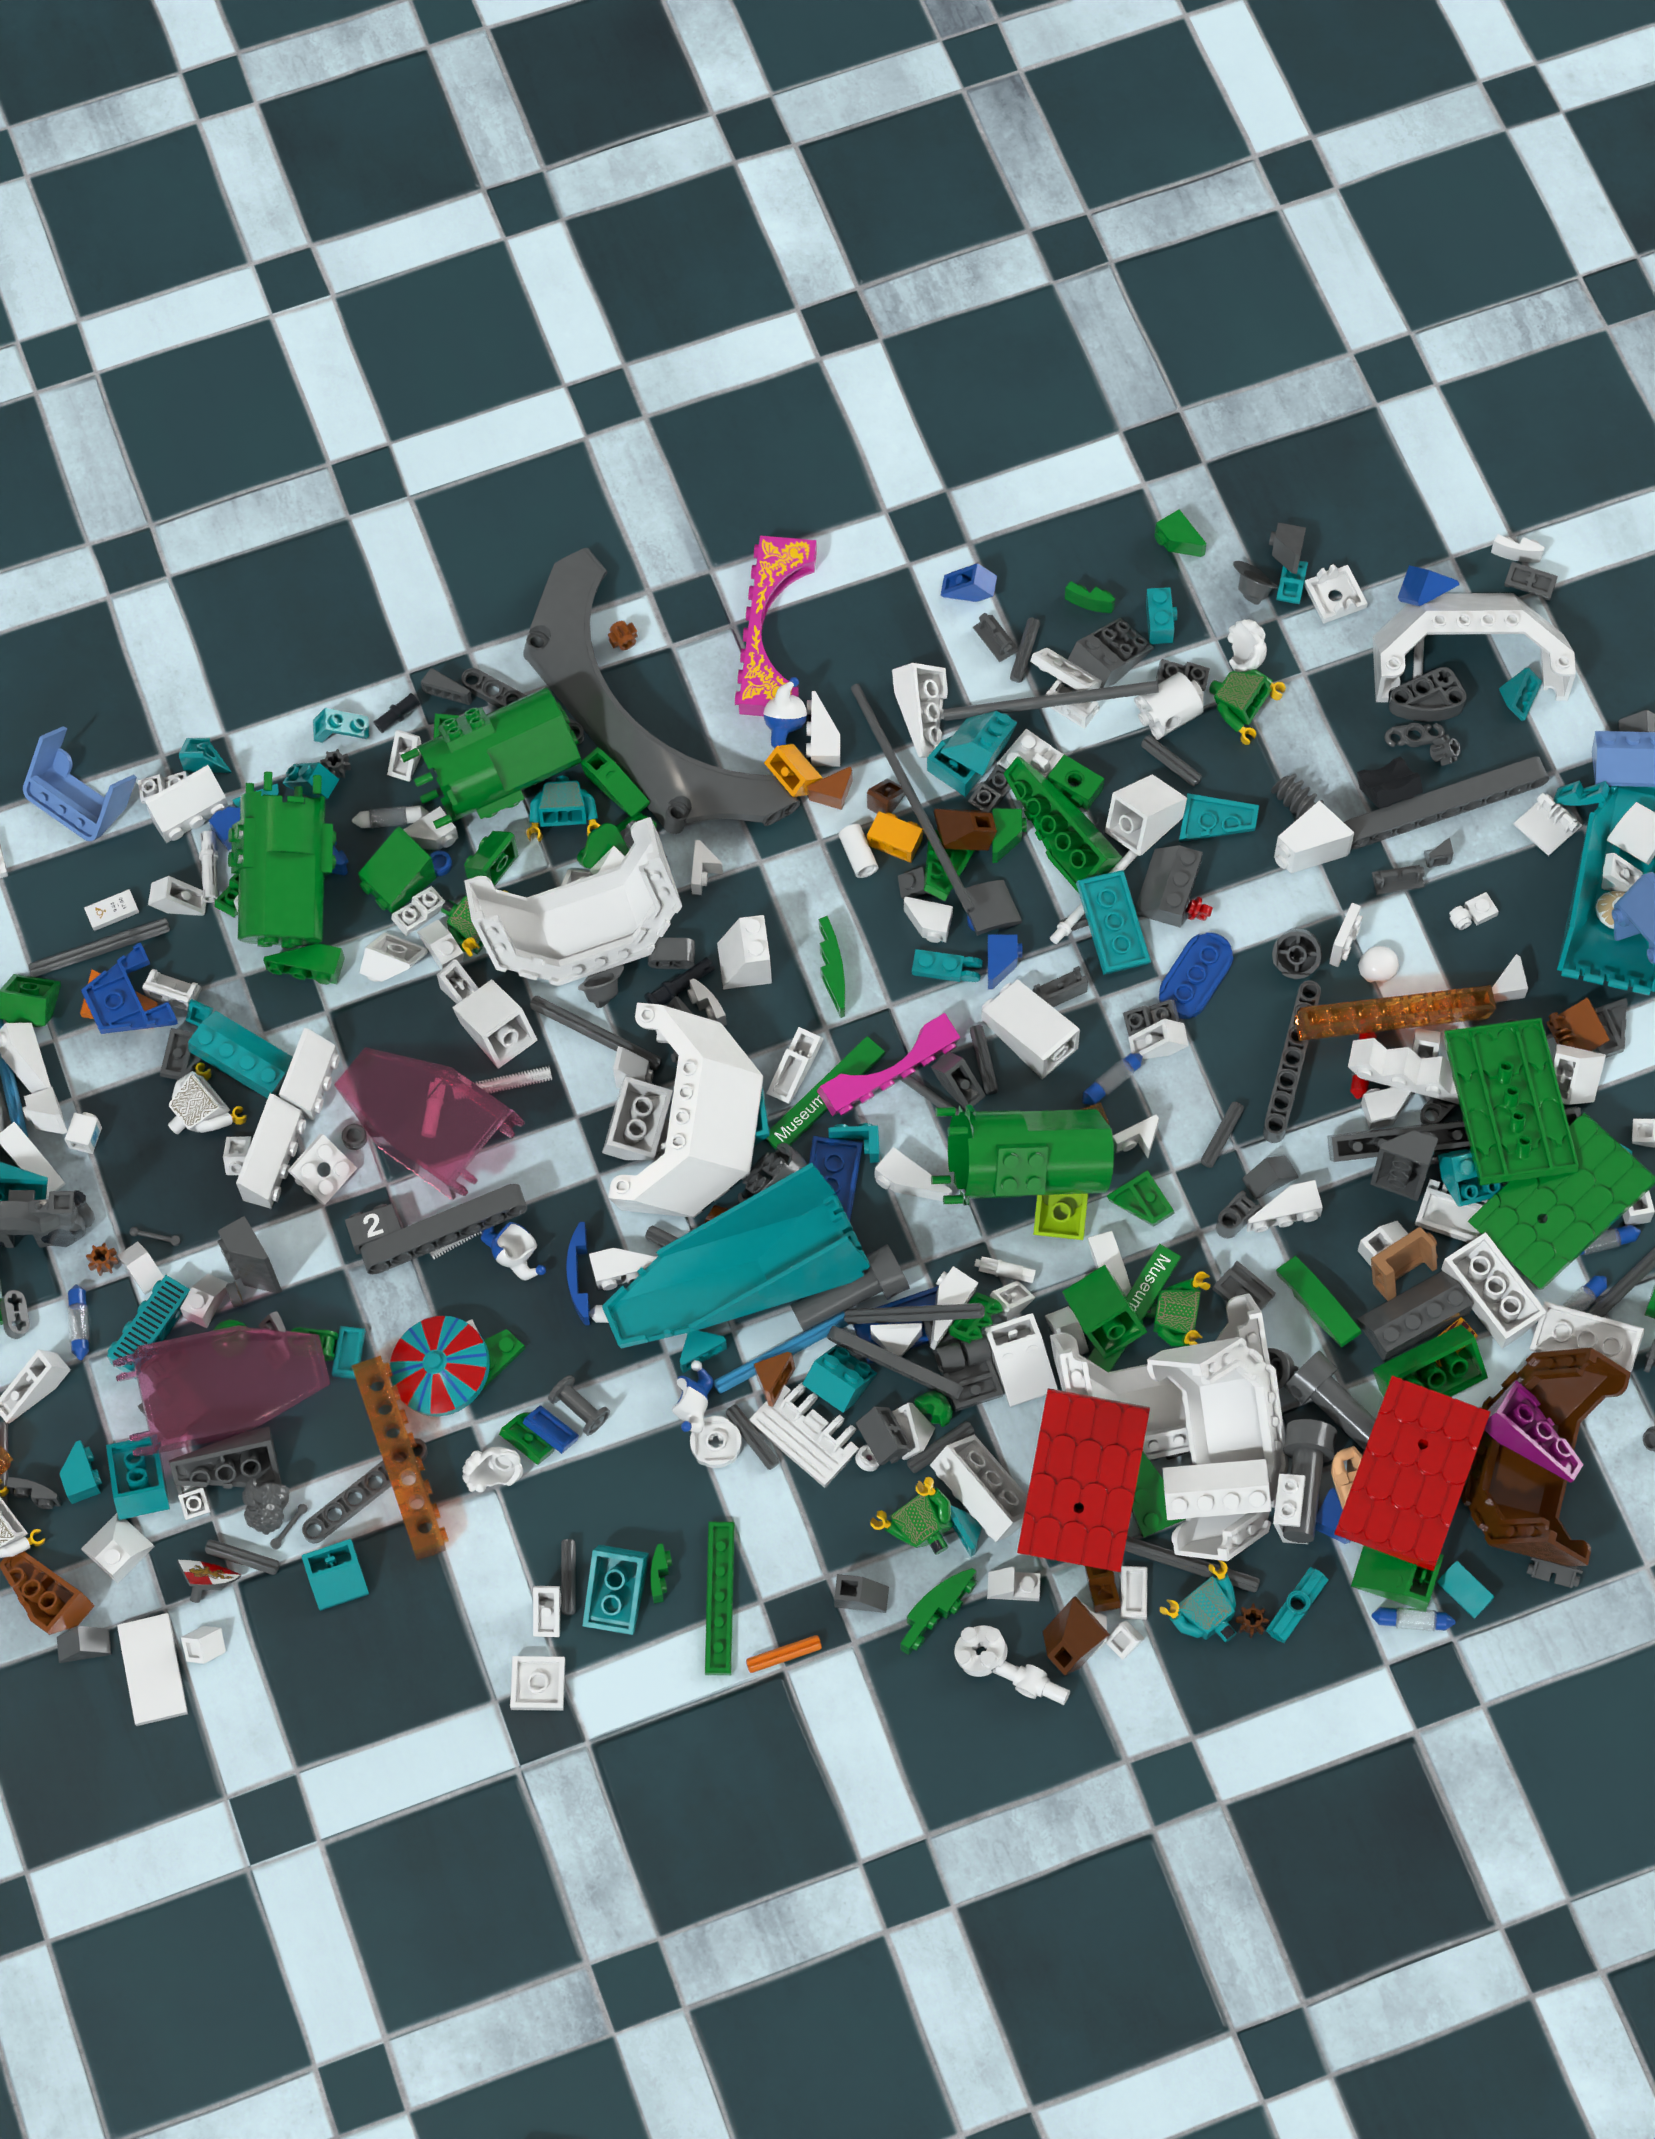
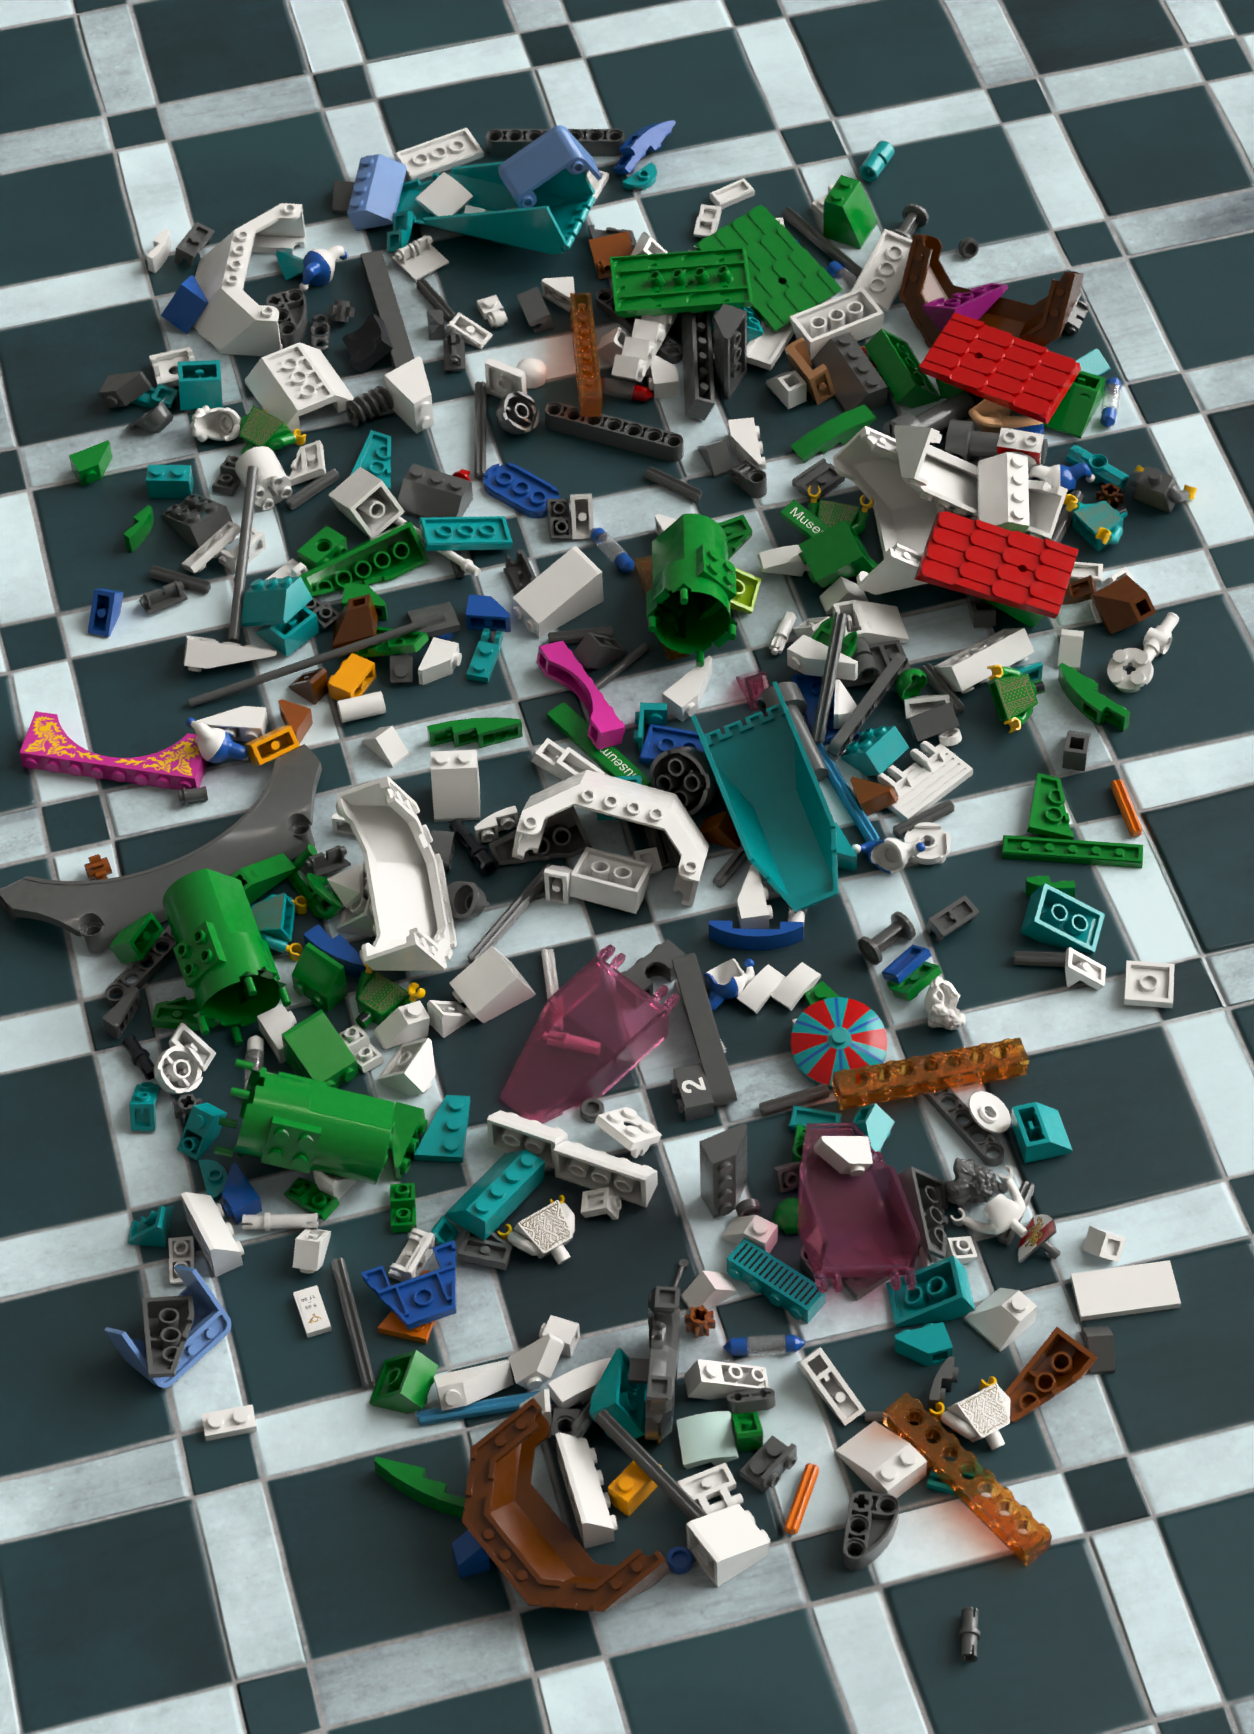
camera: 85 degrees left, 15 degrees down
none -> green slope [109,912,164,964]
none -> dark grey wedge [142,1295,194,1378]
none -> white cylinder [154,1045,204,1094]
none -> teal slope [178,360,223,411]
none -> dark grey pin [178,786,208,806]
none -> white slope [245,342,354,431]
none -> white wing [287,440,326,486]
none -> blue piece [299,245,348,291]
none -> blue slope [303,924,366,978]
none -> white slope [362,726,409,768]
none -> green slope [390,1183,417,1233]
none -> teal wing [414,1095,471,1163]
none -> dark grey axle [416,279,455,323]
none -> white slope [445,312,493,349]
none -> dark grey axle [474,381,486,479]
none -> dark grey hinge [516,287,555,333]
none -> dark grey arch [616,939,686,1010]
none -> white slope [684,1359,769,1400]
none -> clear pink slope [736,670,769,711]
none -> white slope [737,964,786,1014]
none -> dark grey axle [759,1084,830,1117]
none -> white slope [771,962,821,1011]
none -> white slope [813,1136,873,1176]
none -> slope [850,1103,895,1161]
none -> dark grey hinge [925,895,980,943]
none -> white piece [950,1165,1028,1238]
none -> white dish [968,1091,1011,1134]
none -> green wing [1027,773,1074,840]
none -> piece [1028,462,1095,491]
none -> dark grey torso [1129,465,1197,513]

